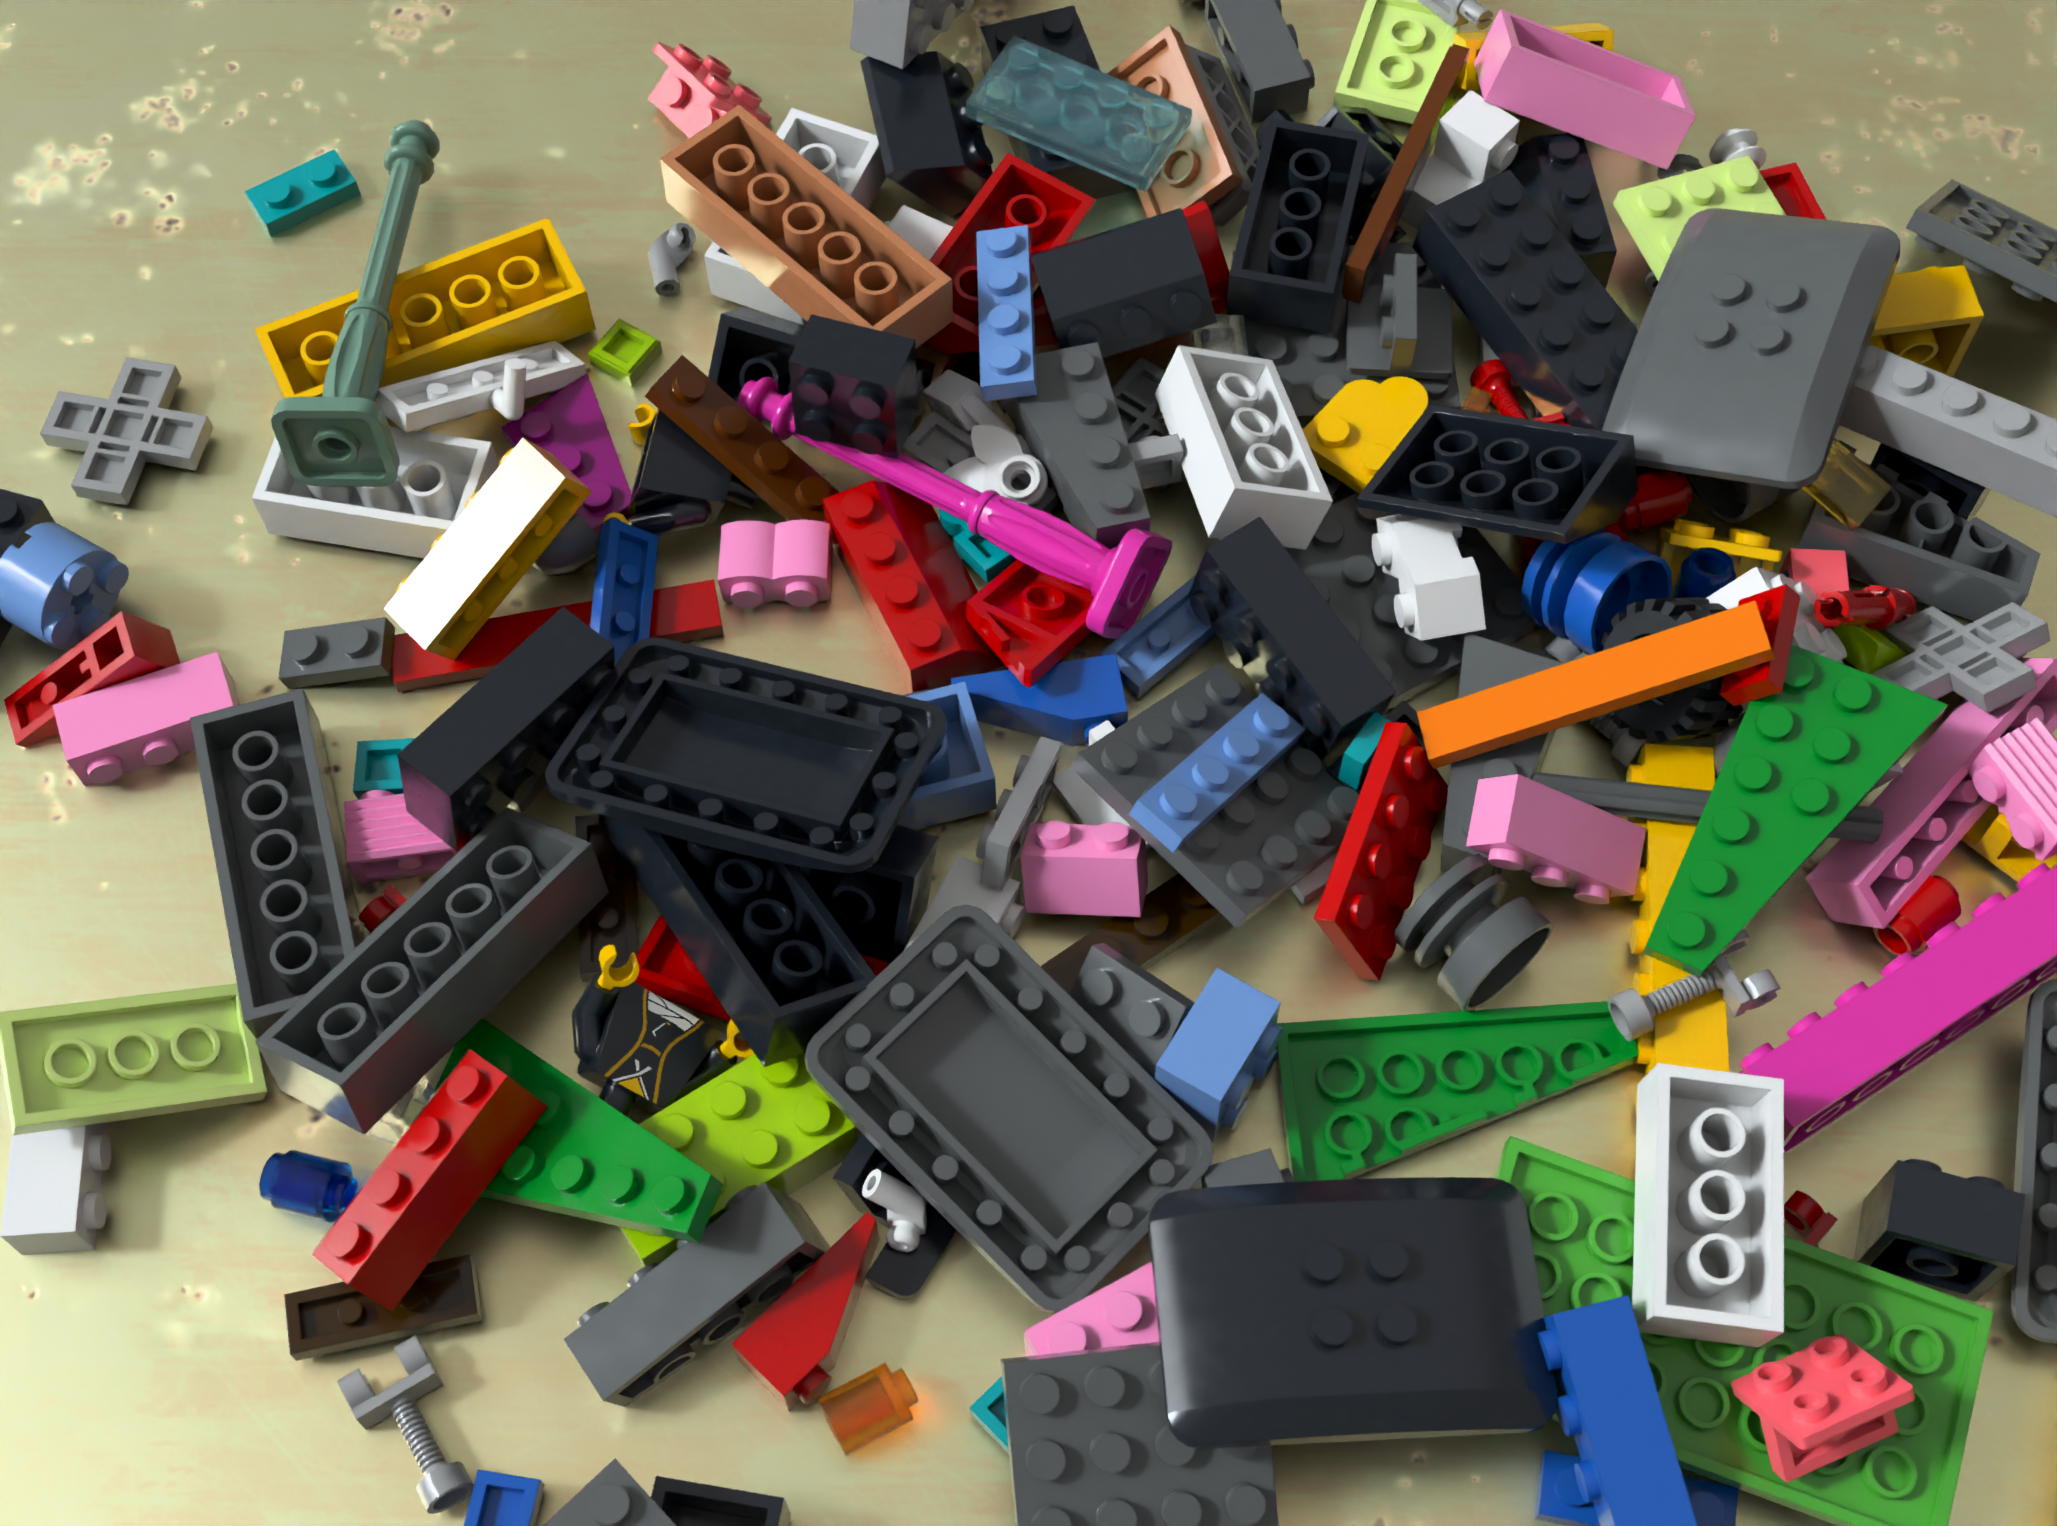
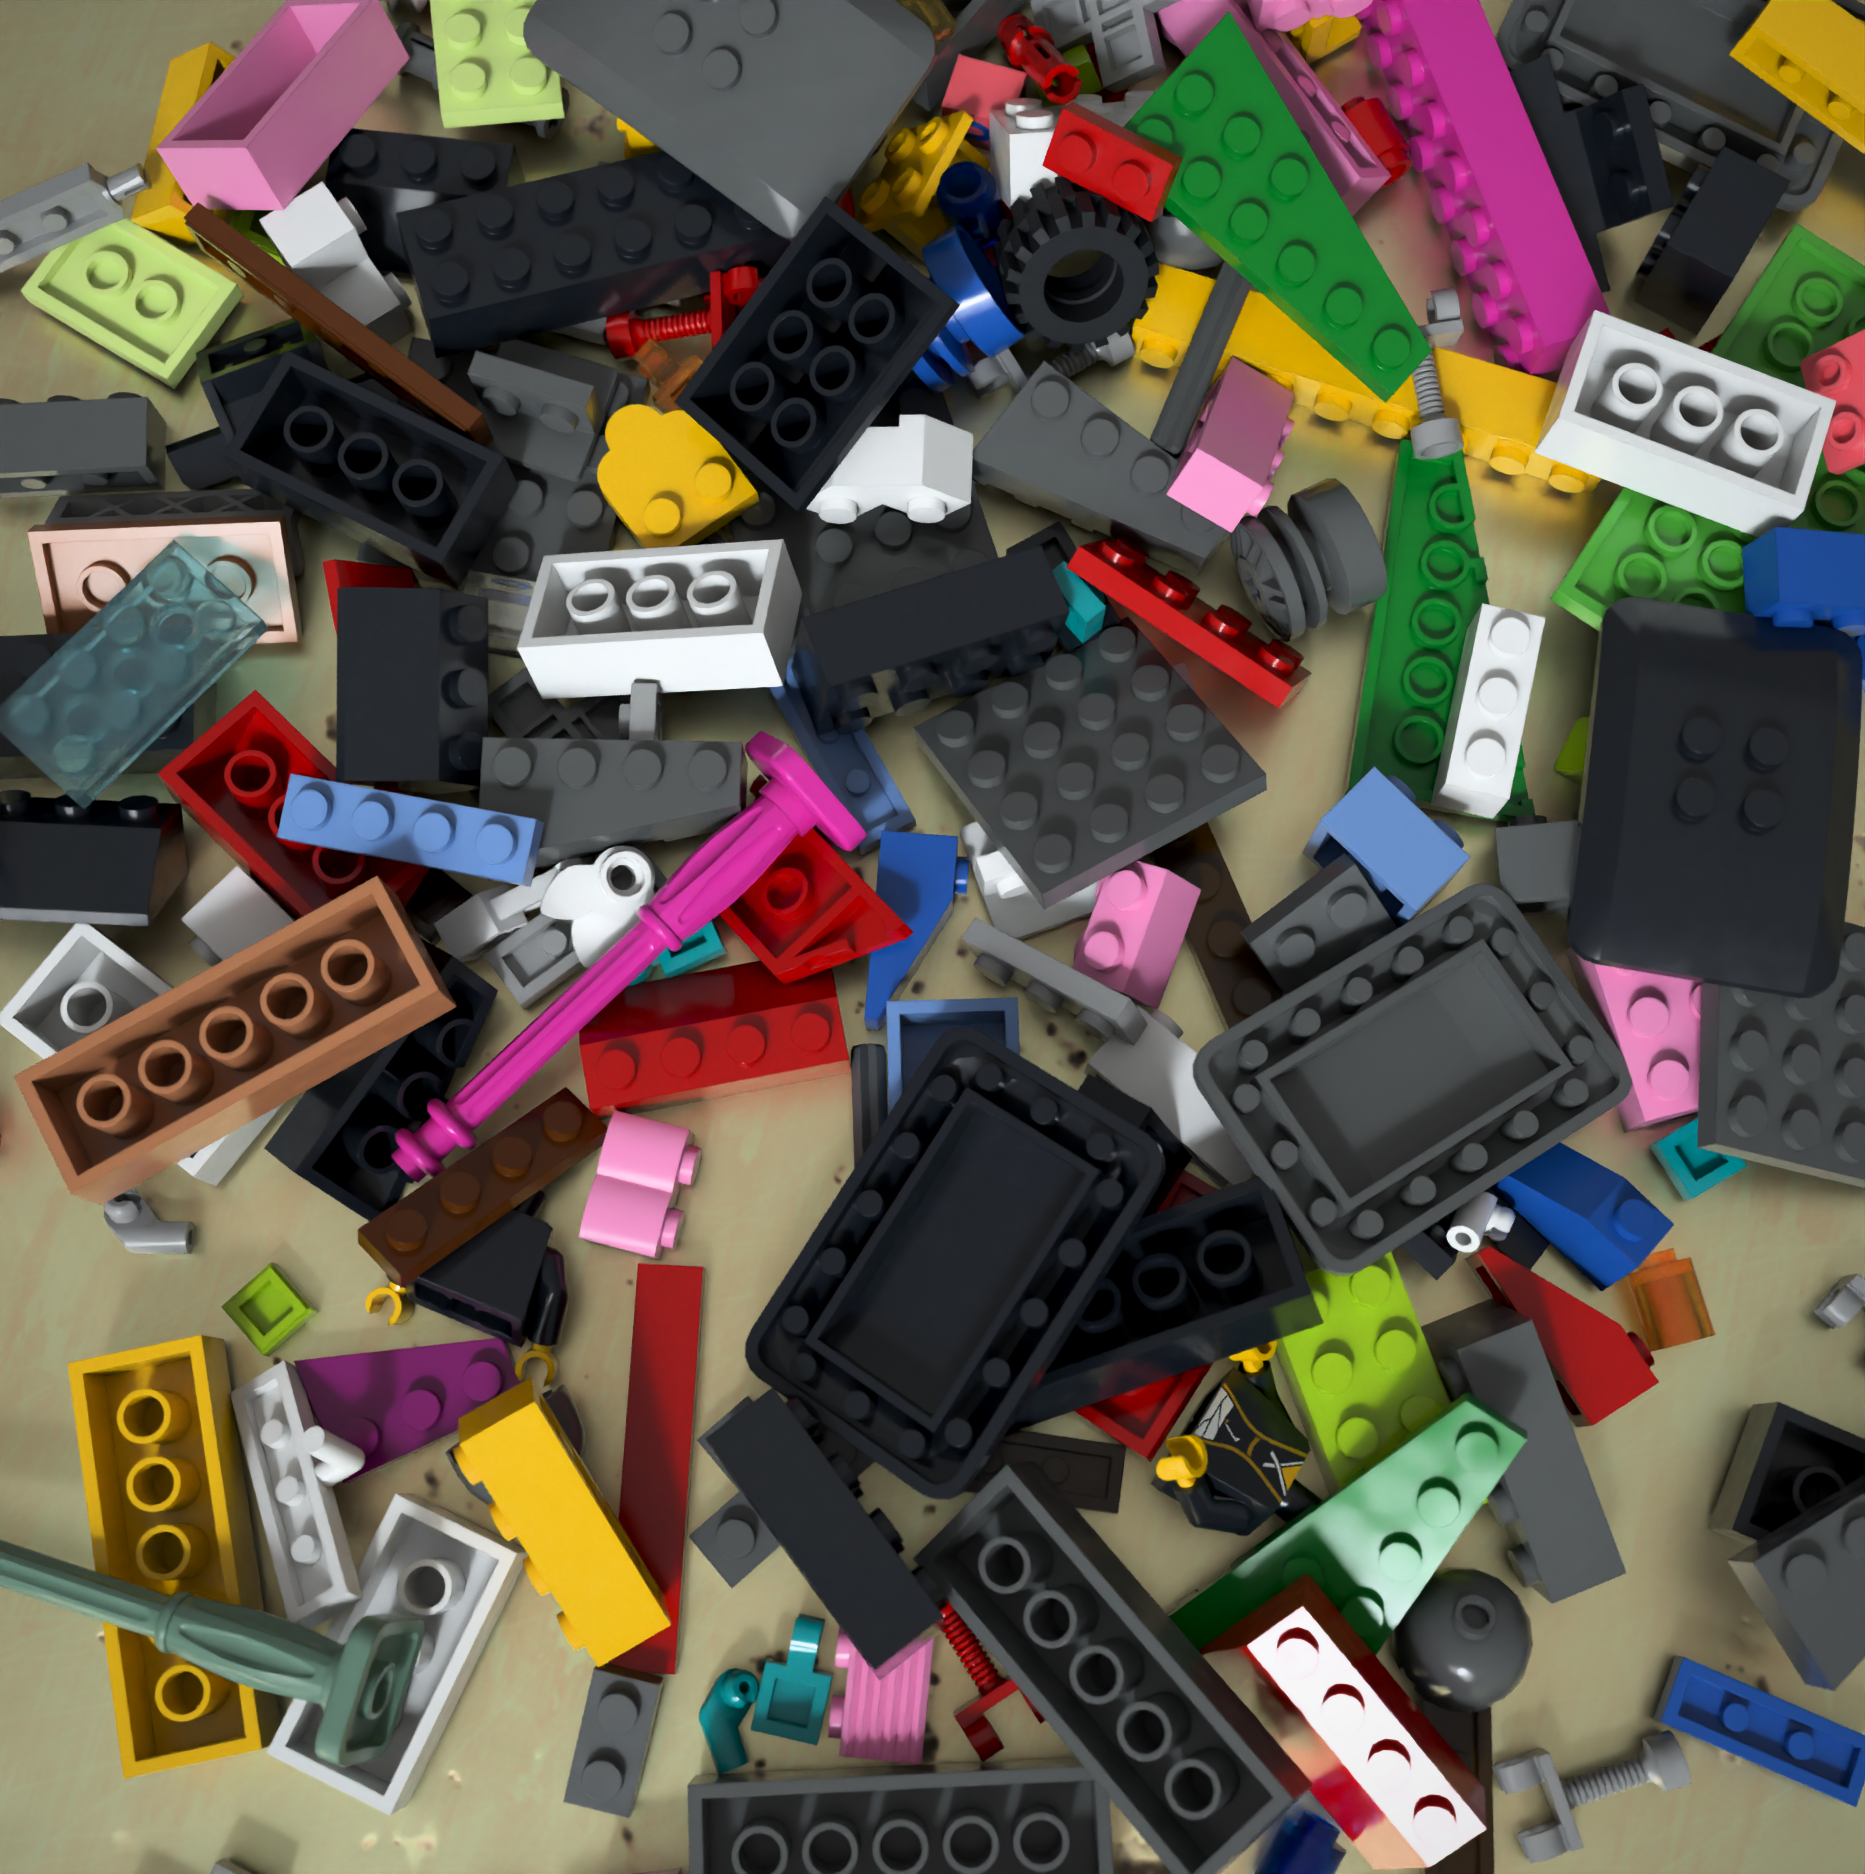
camera: 75 degrees left, 15 degrees up
blue plate [590,518,659,666] -> none
black brick [789,314,918,459] -> none
medium blue plate [1129,693,1305,853] -> none
orange tile [1417,601,1775,769] -> none
none -> teal arm [699,1668,760,1774]
none -> dark grey cylinder [1391,1567,1533,1712]
none -> white brick [1431,603,1546,819]
none -> blue slope [1491,1142,1674,1292]
none -> black plate [1509,54,1674,293]

